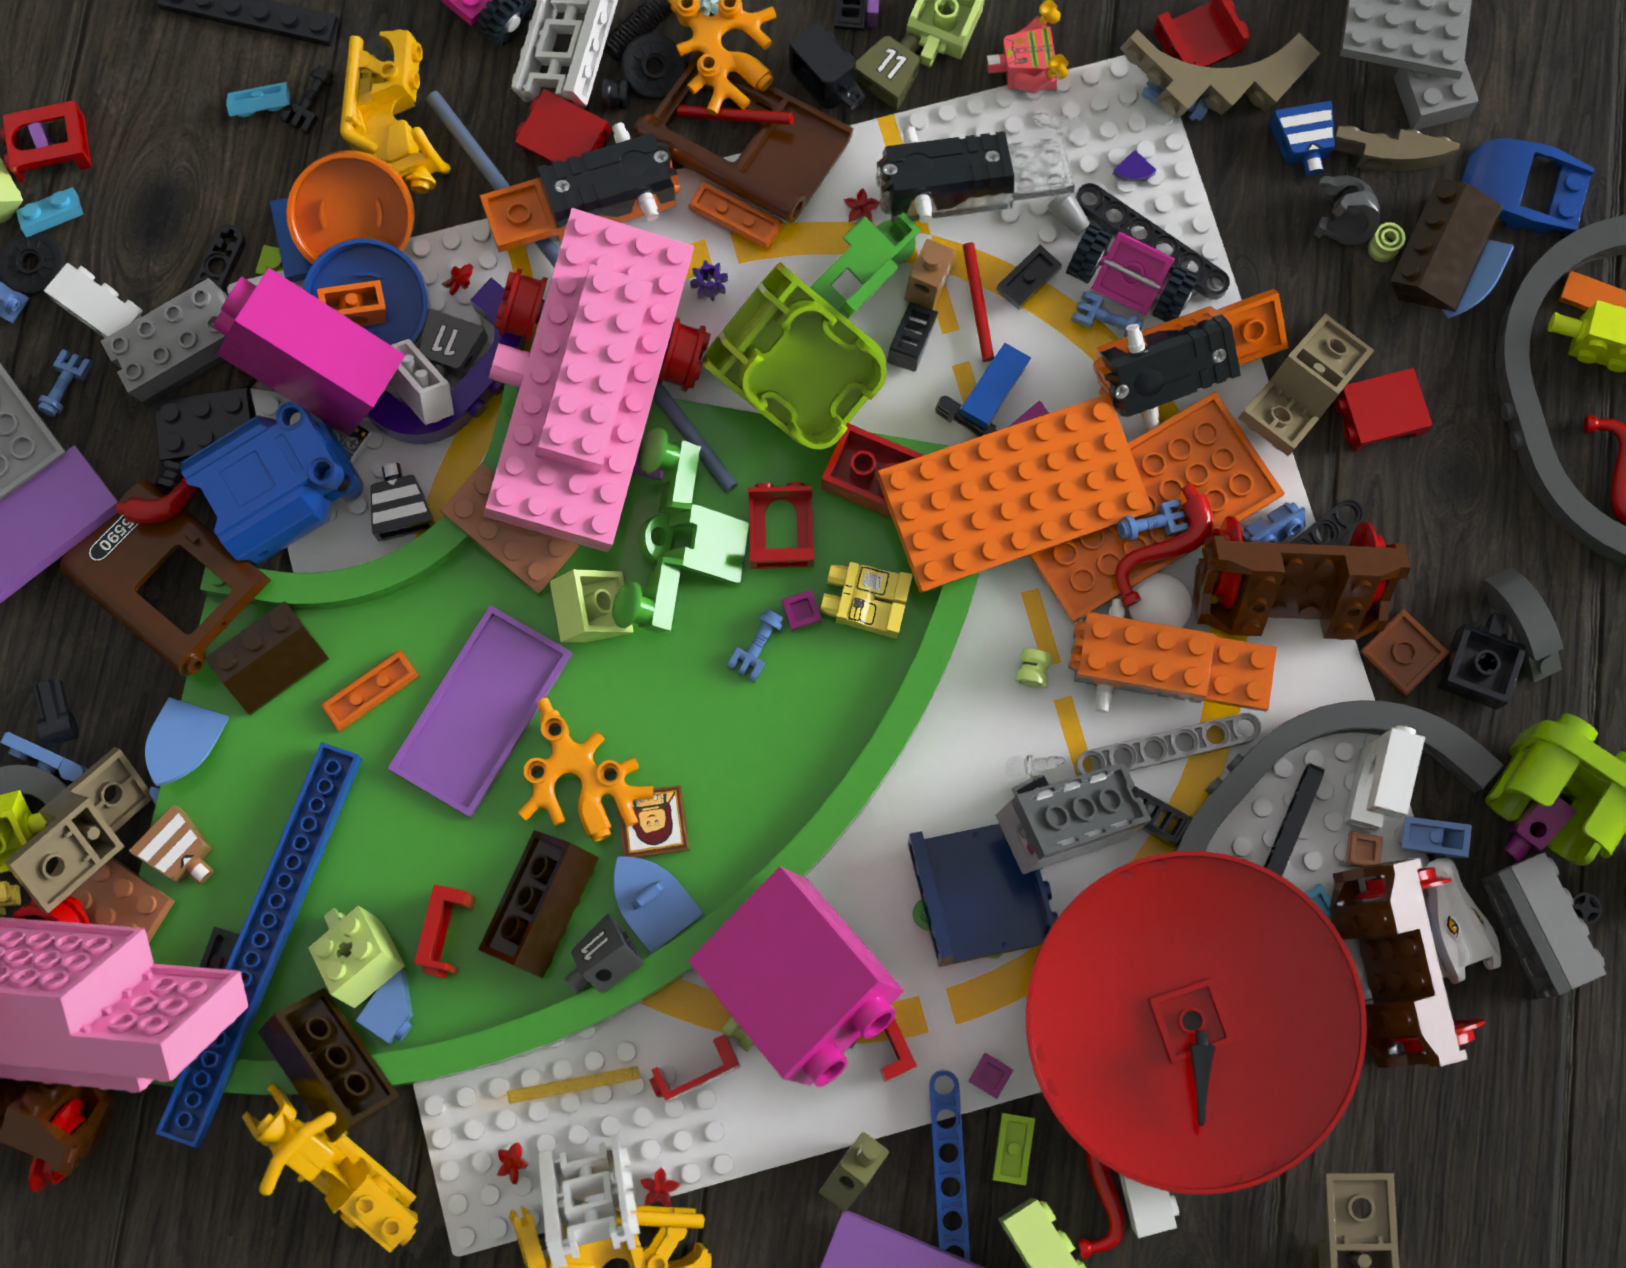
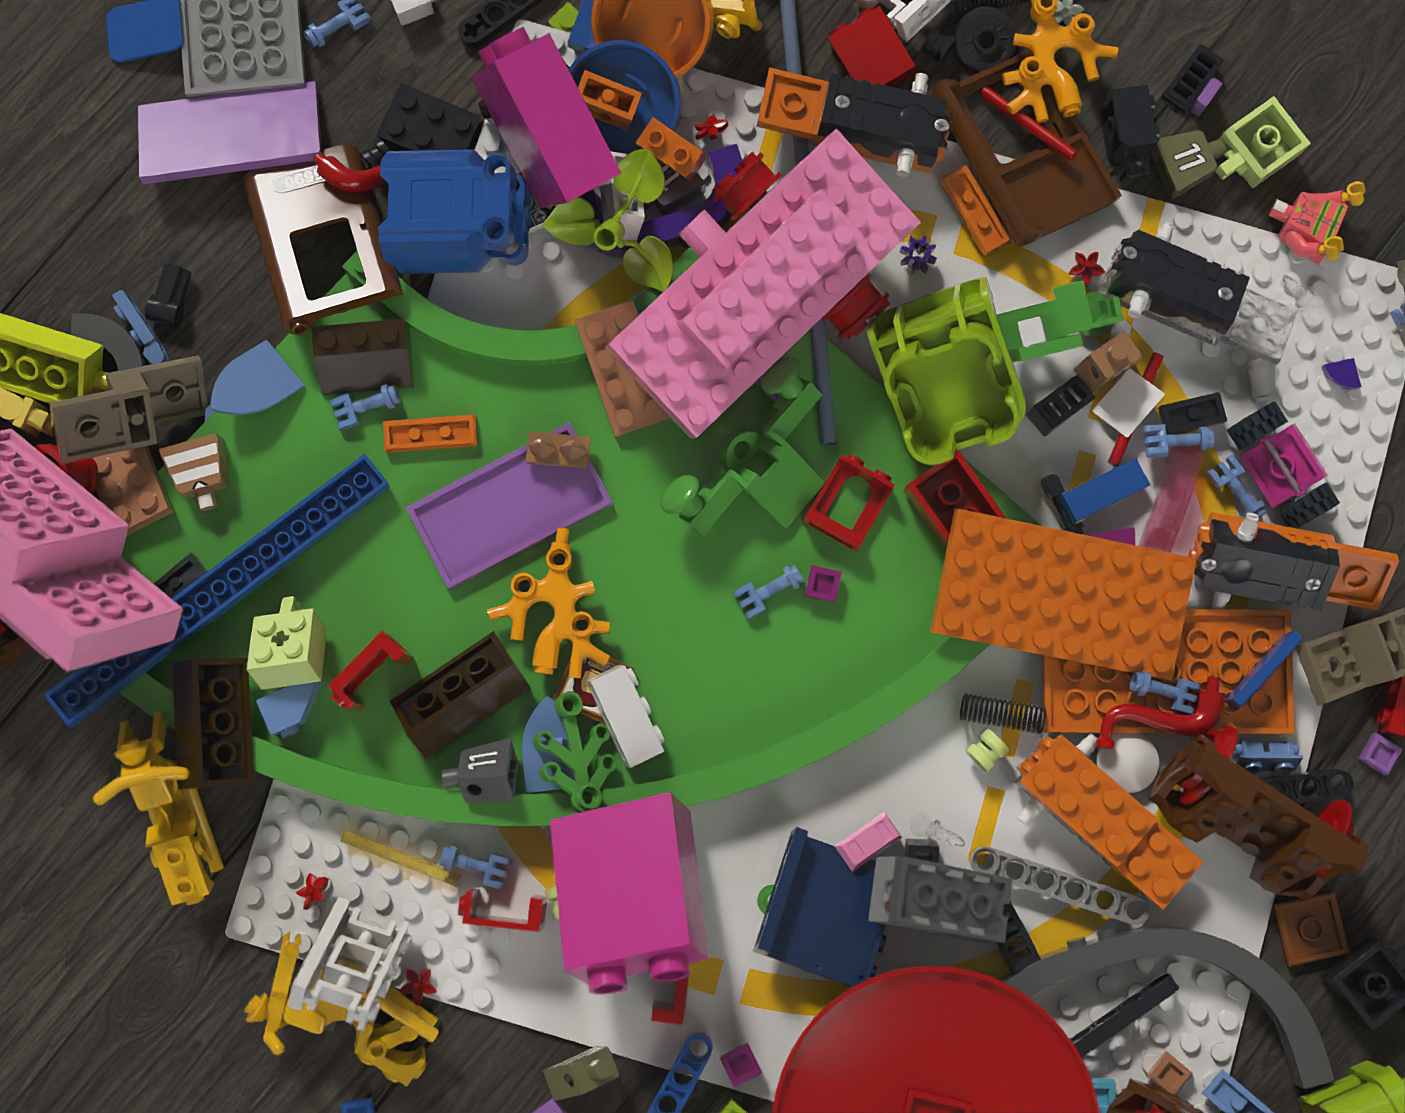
camera: 30 degrees right, 5 degrees up
light grey piece [101,278,228,406] -> none
black torso [370,463,435,542] -> none
yellowish green slope [550,569,633,643] -> none
light yellow hips [820,562,913,639] -> none
black beam [1076,183,1230,300] -> none
white arch [1343,726,1425,832] -> none
none -> medium blue hinge [330,384,401,430]
none -> medium blue hinge [439,845,512,890]
none -> medium nougat tile [526,431,591,470]
none -> bright green plant [533,691,617,813]
none -> lime plant [542,149,673,292]
none -> white brick [586,665,665,768]
none -> orange brick [636,117,708,182]
none -> bright pink tile [834,812,903,872]
none -> black piece [960,693,1046,734]
none -> white sticker [1092,368,1165,438]
none -> clear pink slope [1138,434,1203,553]
none -> medium blue hinge [1143,424,1214,458]
none -> blue tile [1224,630,1303,708]
none -> medium lavender tile [1358,733,1403,776]

